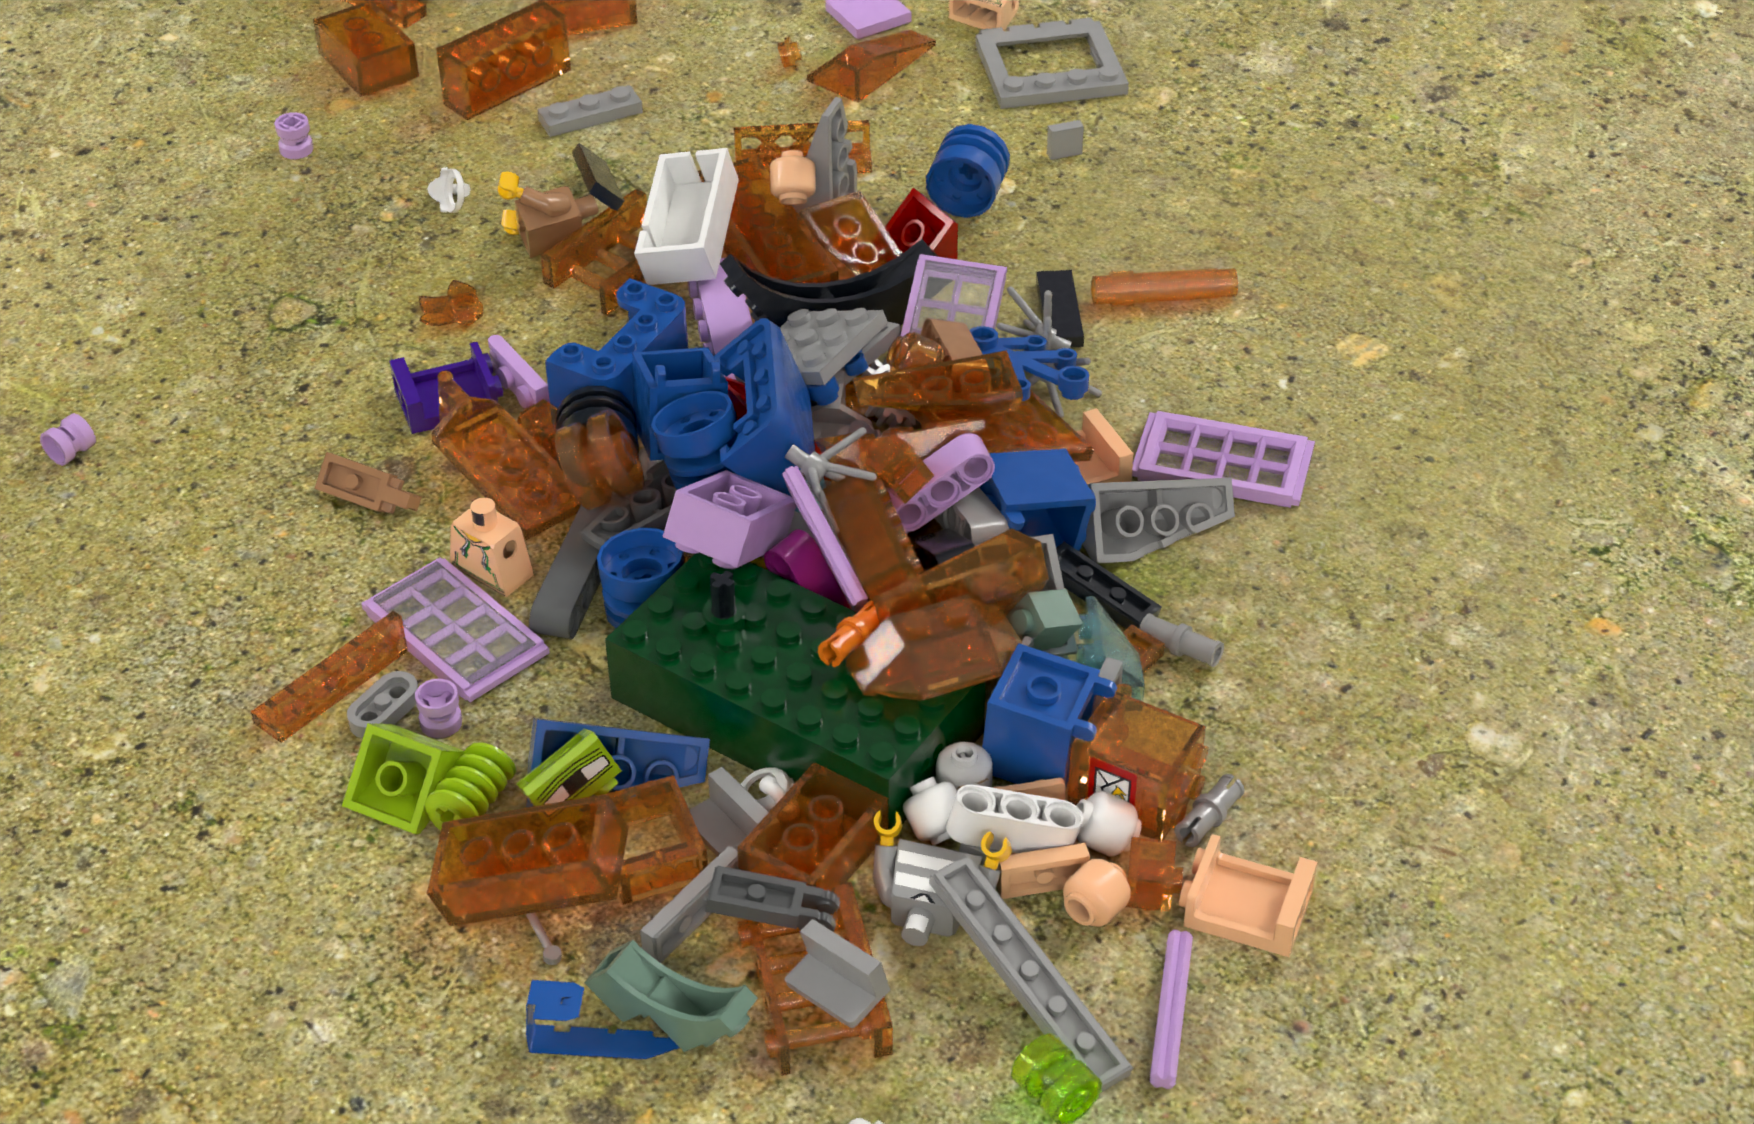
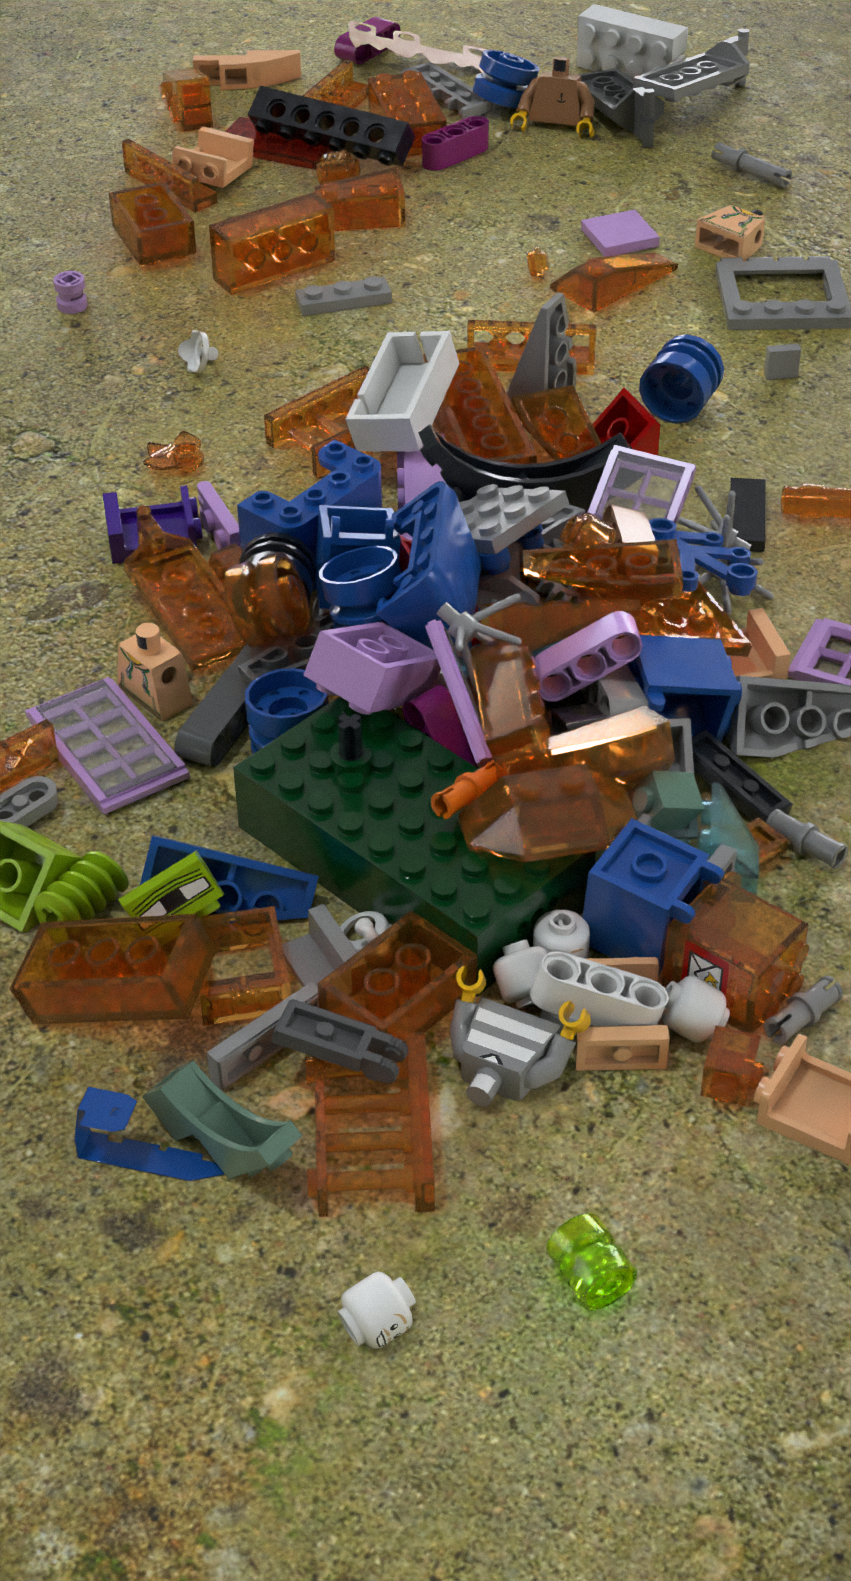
camera: 10 degrees right, 0 degrees up
medium nougat hinge [314,452,422,514] -> none
lavender wheel [415,679,462,738] -> none
medium nougat torso [498,171,599,259] -> none
light grey hinge [514,890,562,965] -> none
tile [572,143,625,211] -> none
light nougat head [770,150,816,205] -> none
light grey panel [785,919,890,1028] -> none
clear orange brick [864,433,934,504] -> none
light grey tile [929,855,1133,1098] -> none
light nougat head [1063,859,1131,927] -> none
lavender axle [1150,929,1193,1089] -> none

